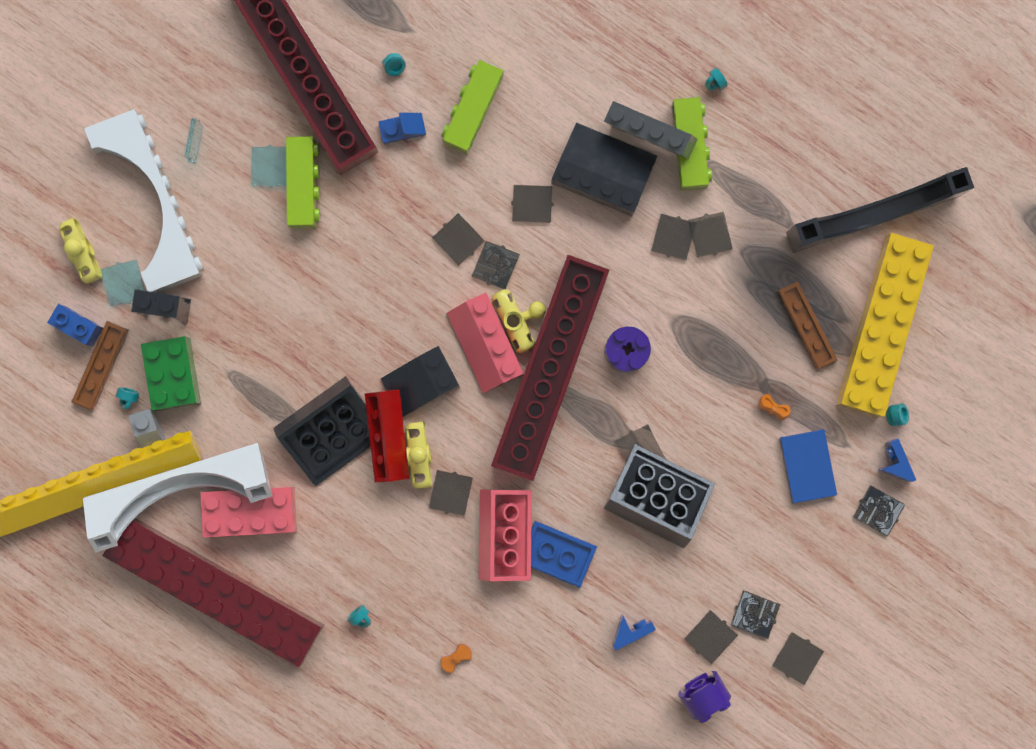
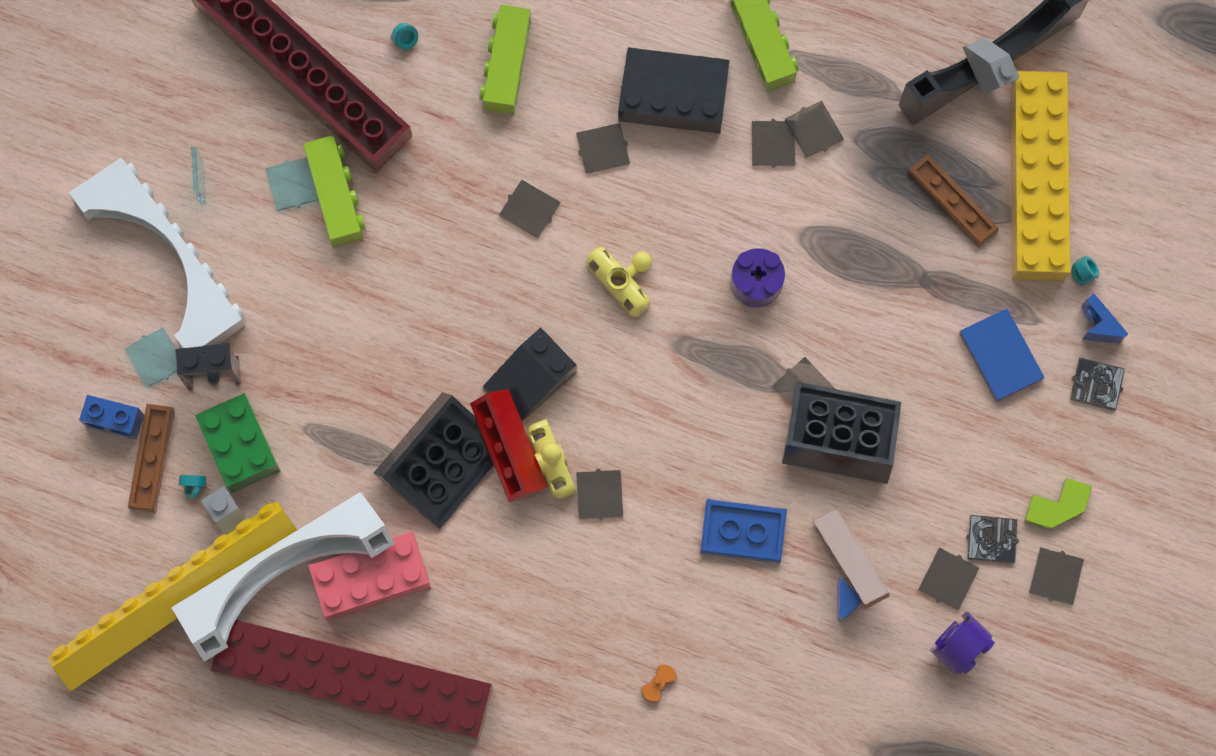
camera: 15 degrees left, 10 degrees down
light yellow piece [59,217,103,284] -> none
teal tile [347,605,371,628] -> none
blue slope [378,112,426,144] -> none
coral slope [447,292,524,393] -> none
clear smoke piece [472,241,520,290] -> none
coral slope [478,489,532,581] -> none
dark red brick [491,255,610,481] -> none
dark grey brick [604,101,698,160] -> none
orange piece [758,394,791,421] -> none
none -> tile [813,509,890,609]
none -> light grey slope [962,37,1020,95]
none -> lime tile [1024,478,1092,530]

